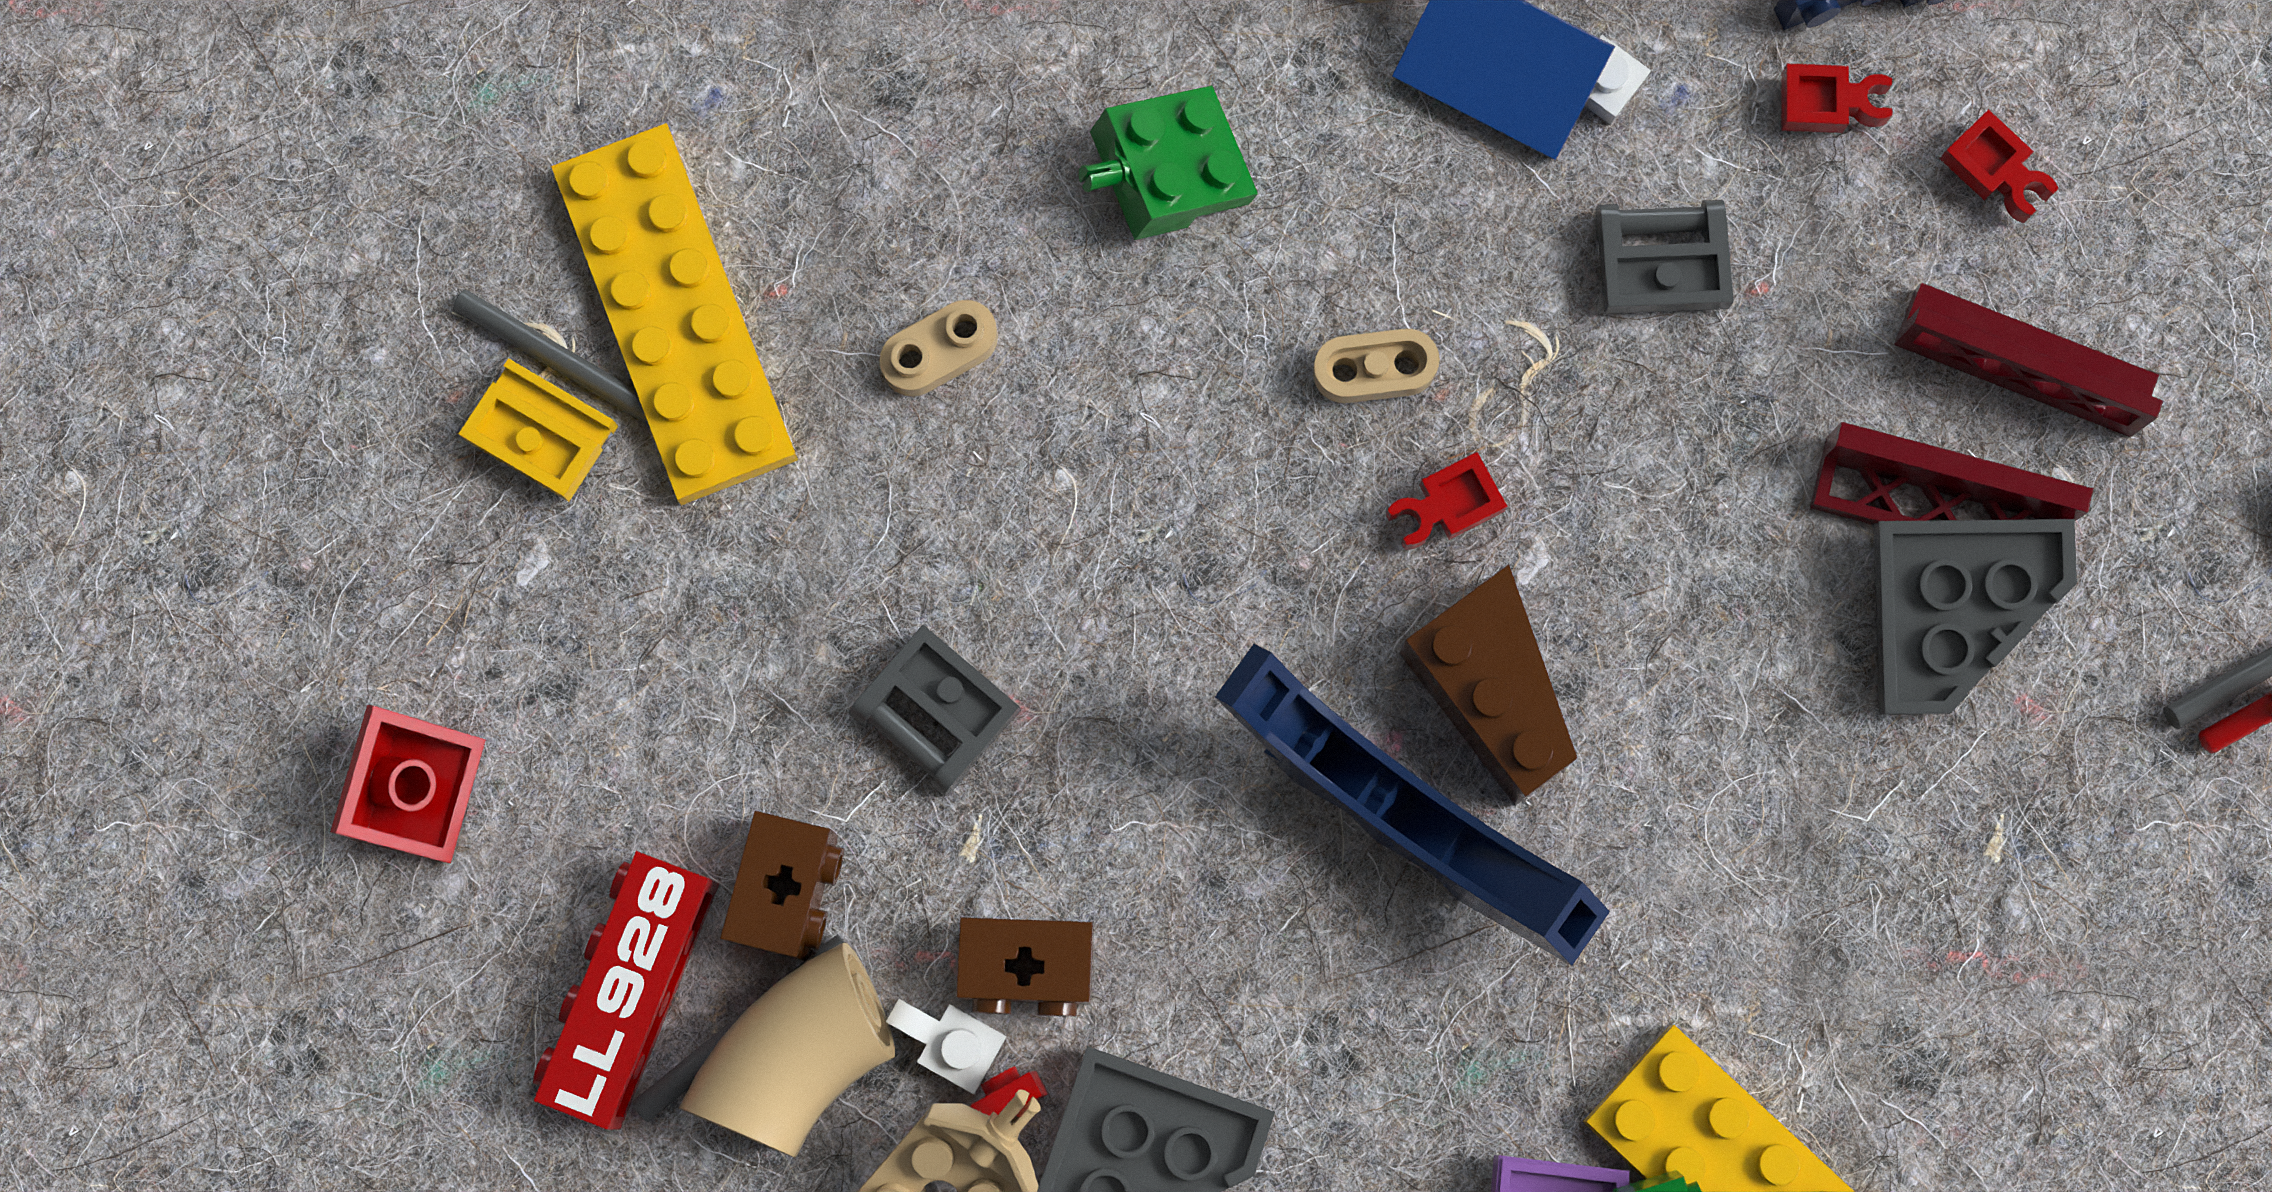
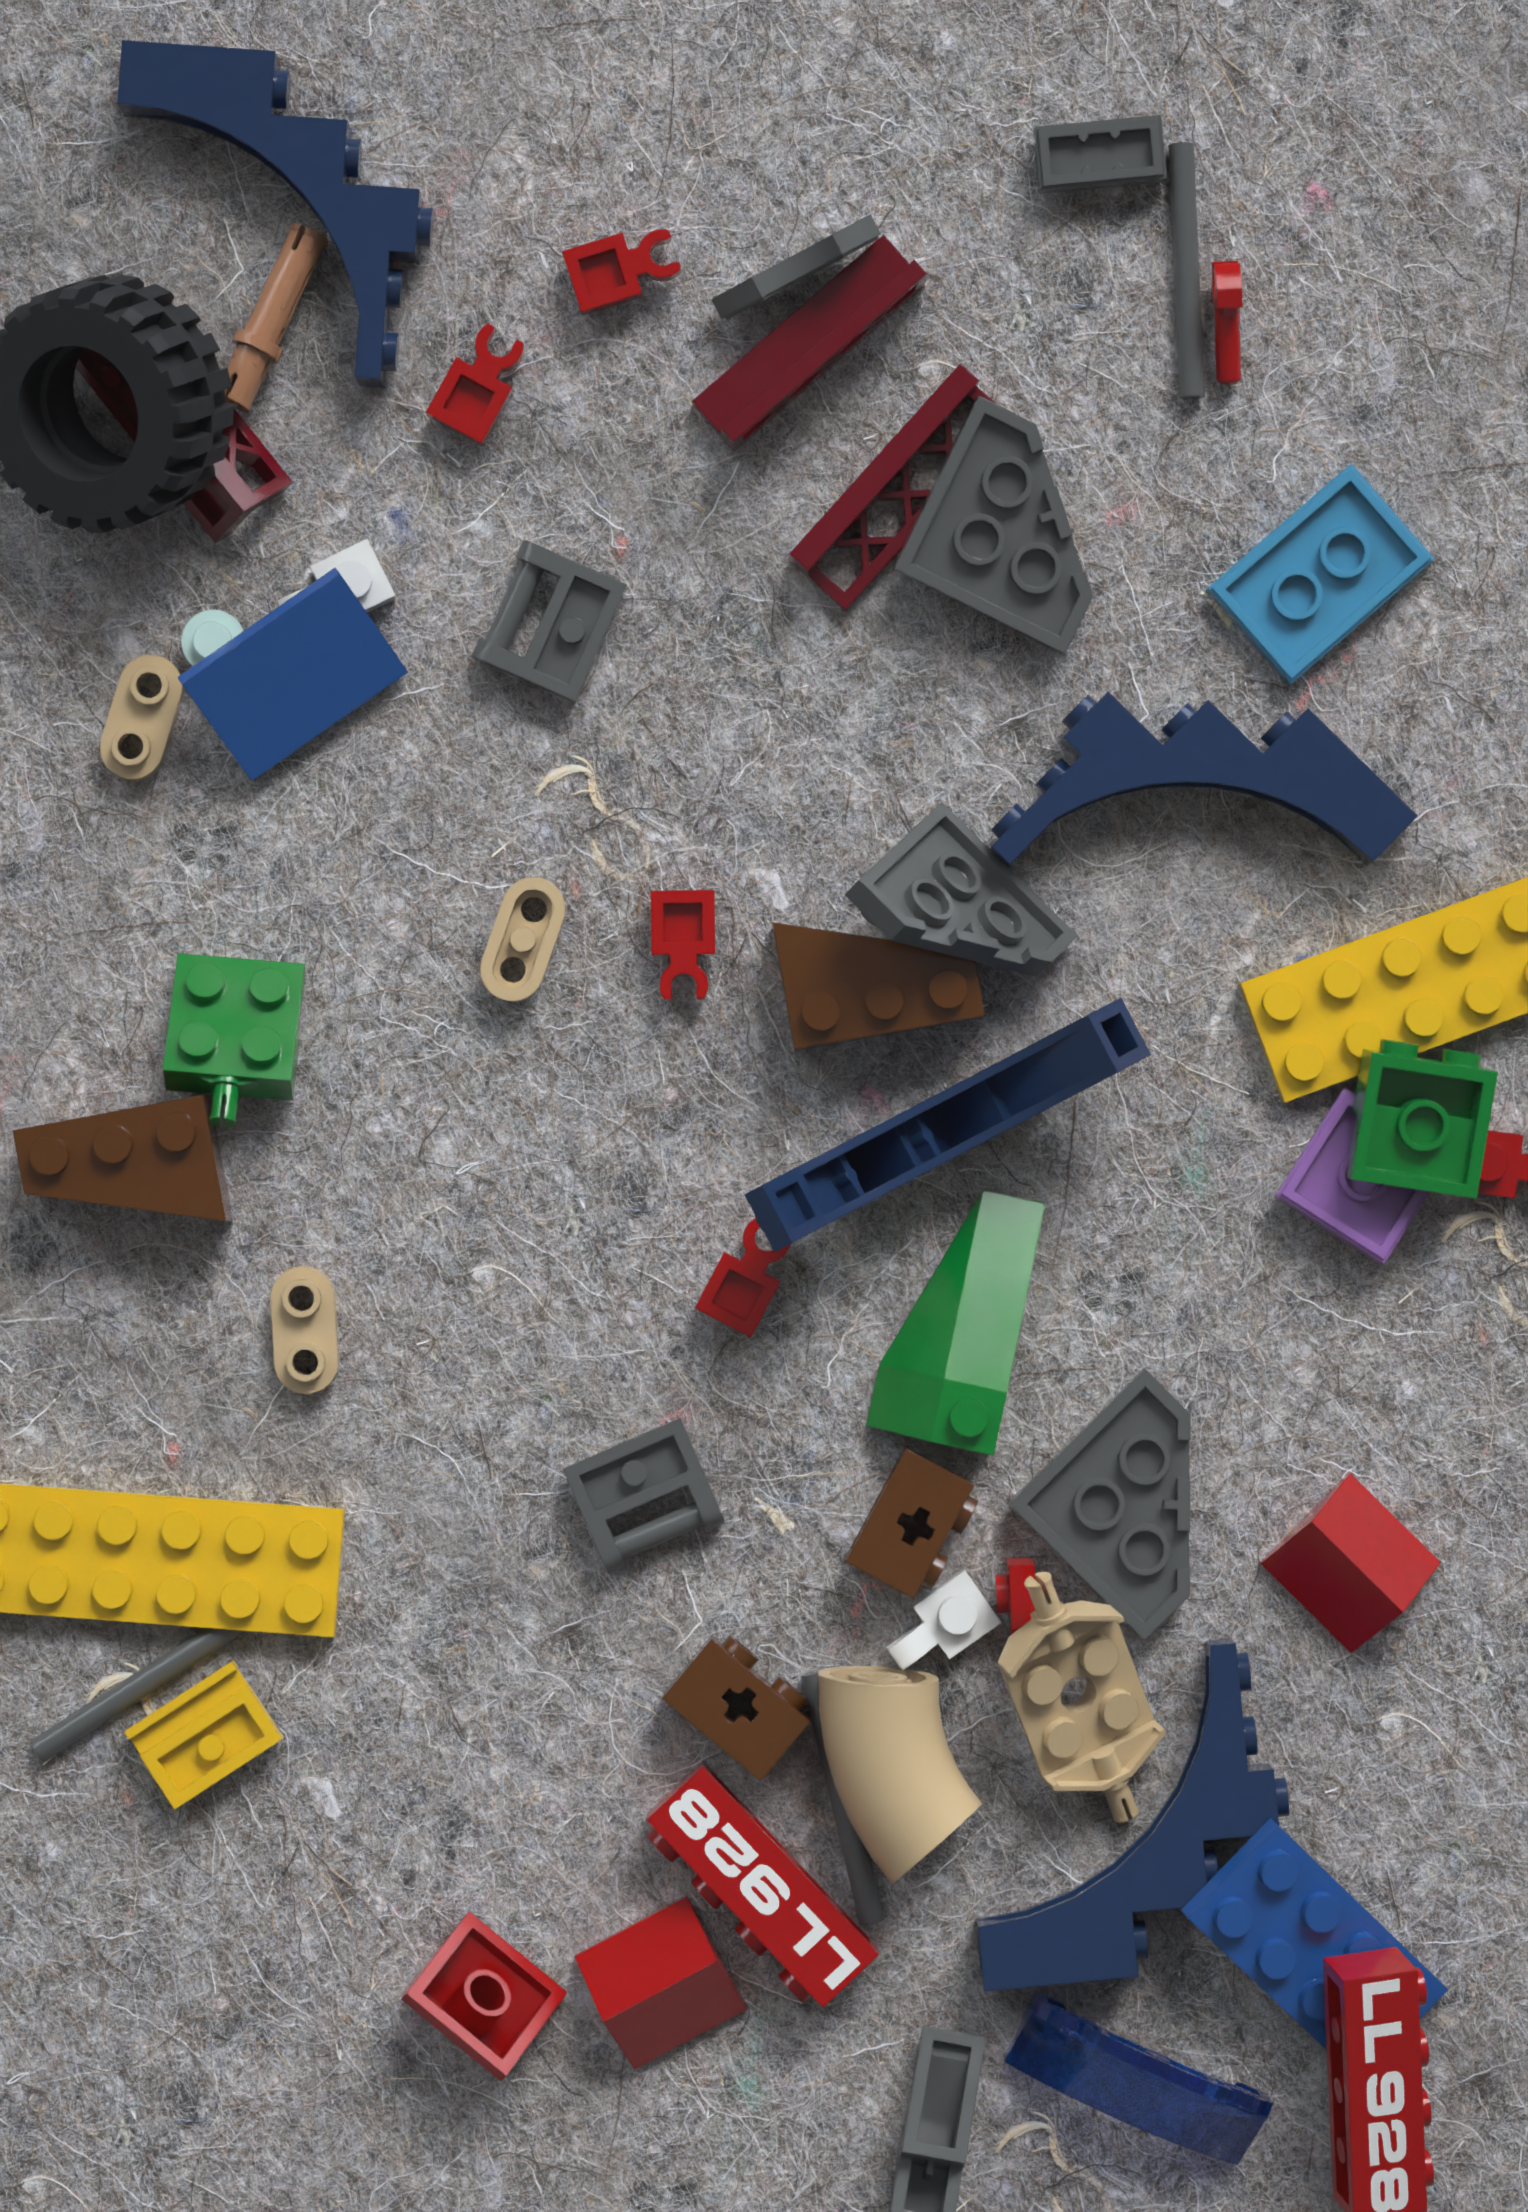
camera: 70 degrees left, 10 degrees up
none -> reddish brown wedge [12,1095,233,1221]
none -> red slope [575,1895,747,2069]
none -> red plate [695,1218,791,1338]
none -> dark grey tile [711,214,881,320]
none -> dark grey plate [845,802,1078,977]
none -> green wedge [866,1190,1045,1455]
none -> dark blue arch [990,691,1418,867]
none -> dark azure tile [1206,463,1435,686]

